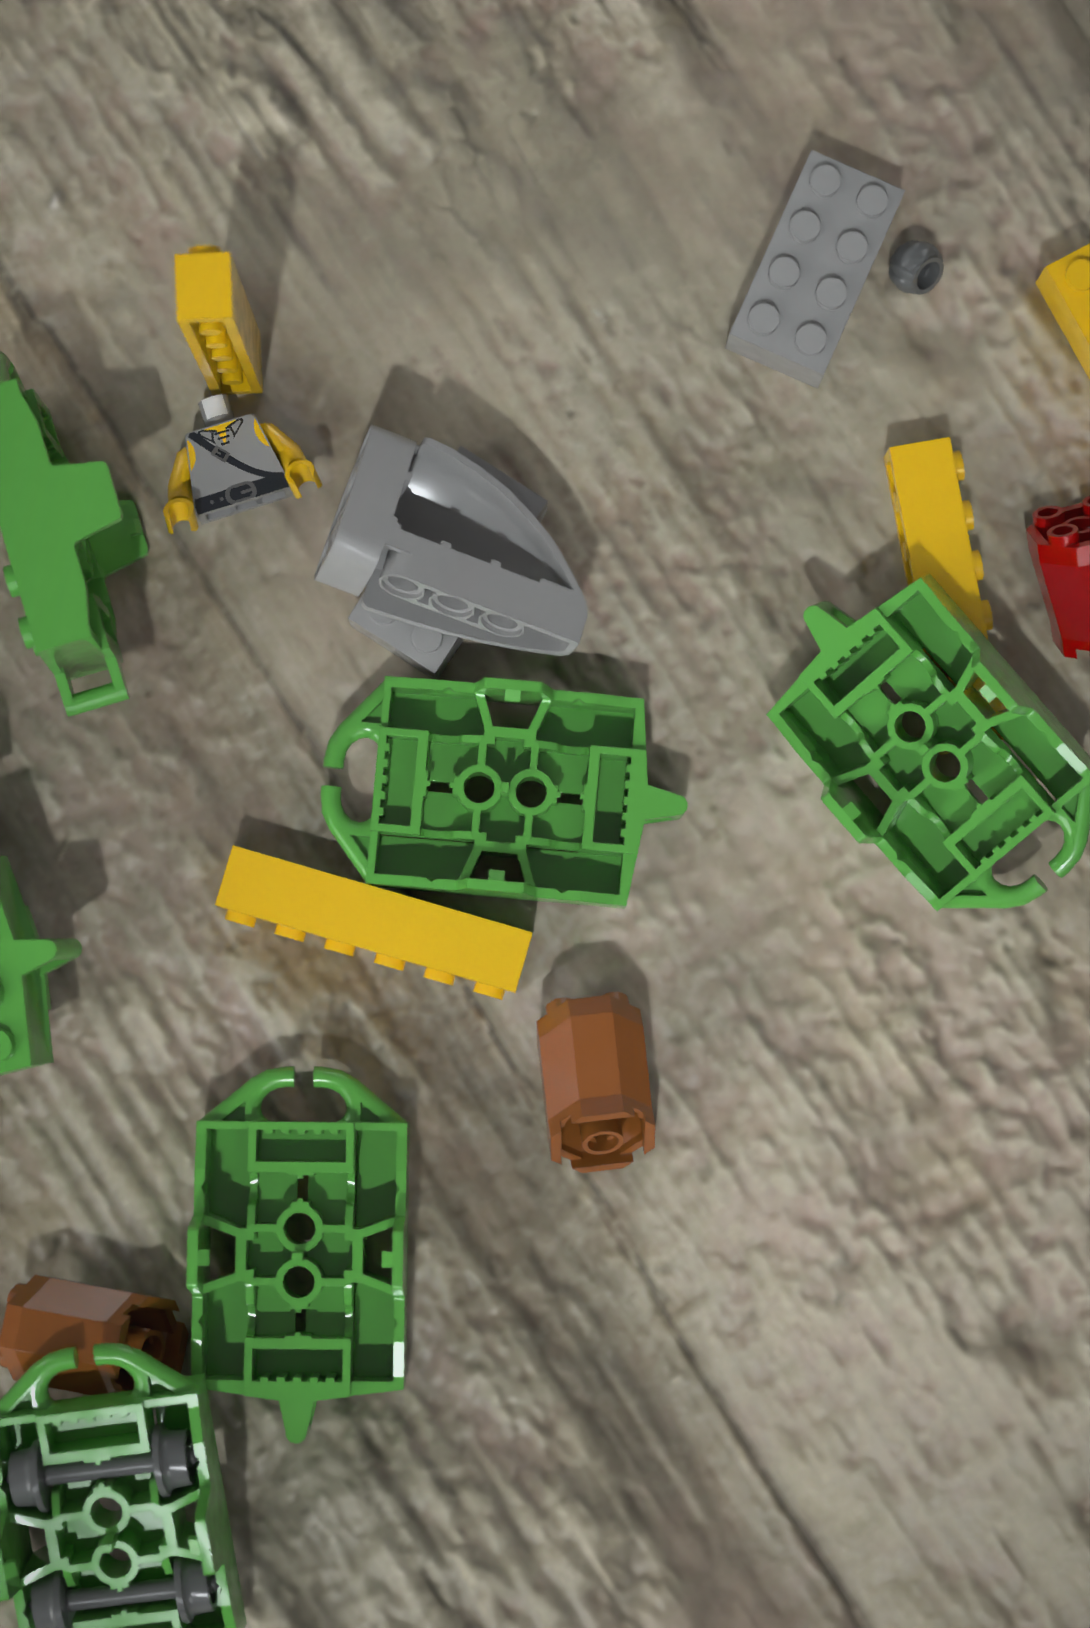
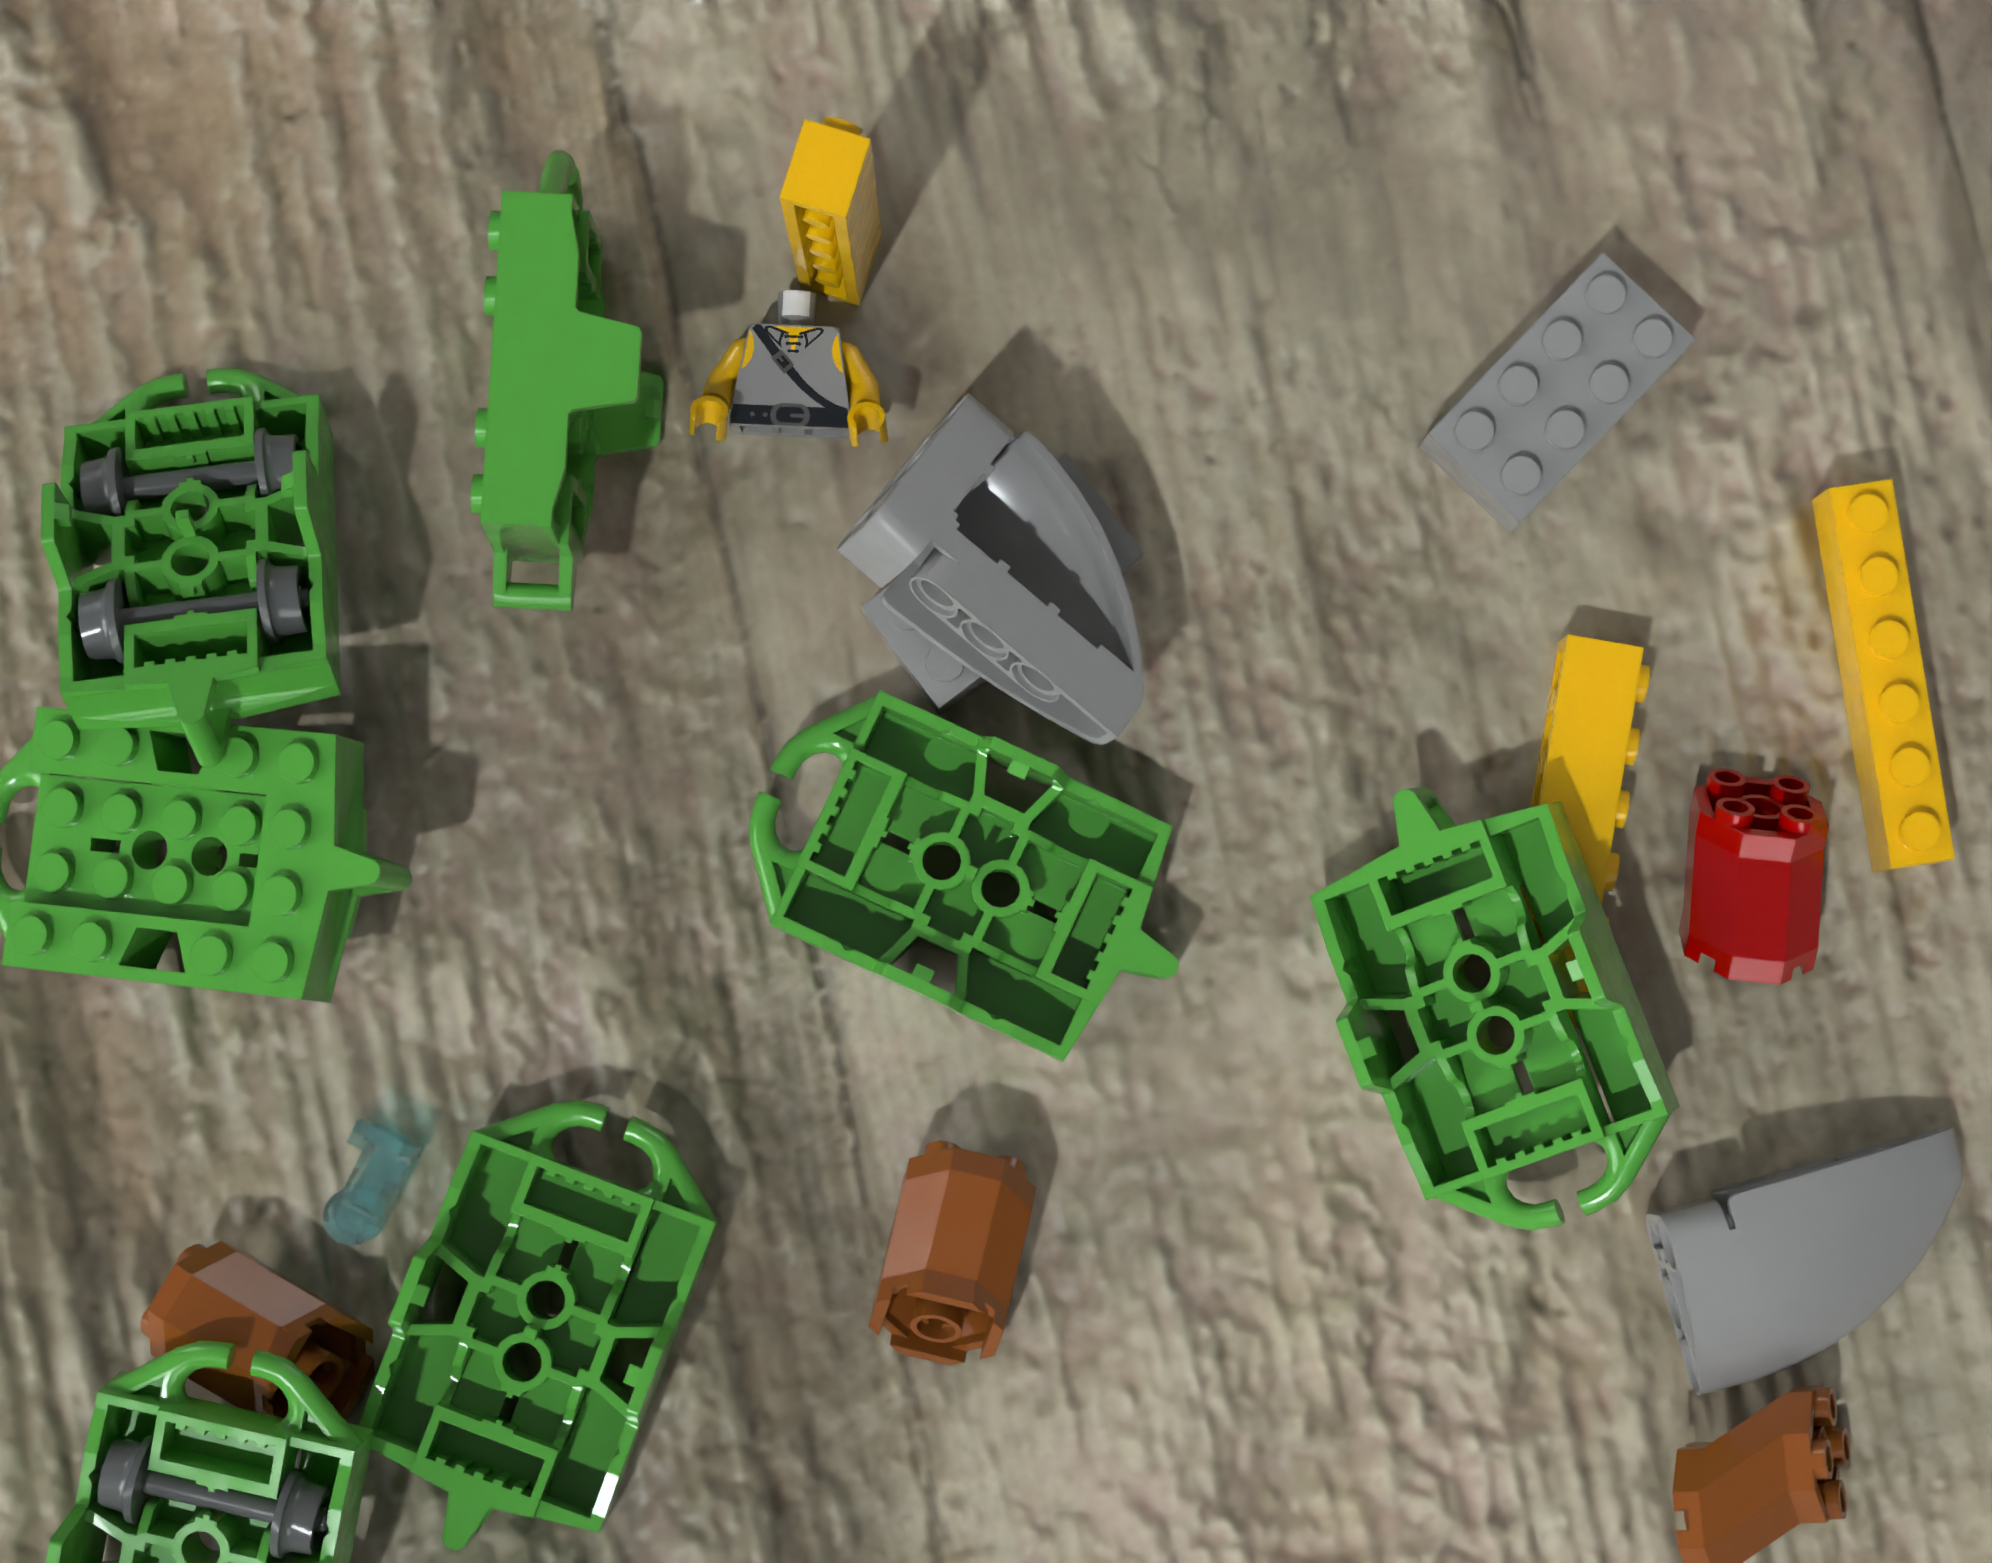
camera: 20 degrees right, 0 degrees up
yellow brick [215,845,533,1000] -> none
dark grey piece [888,240,944,295] -> none
none -> clear light blue leg [322,1118,425,1246]

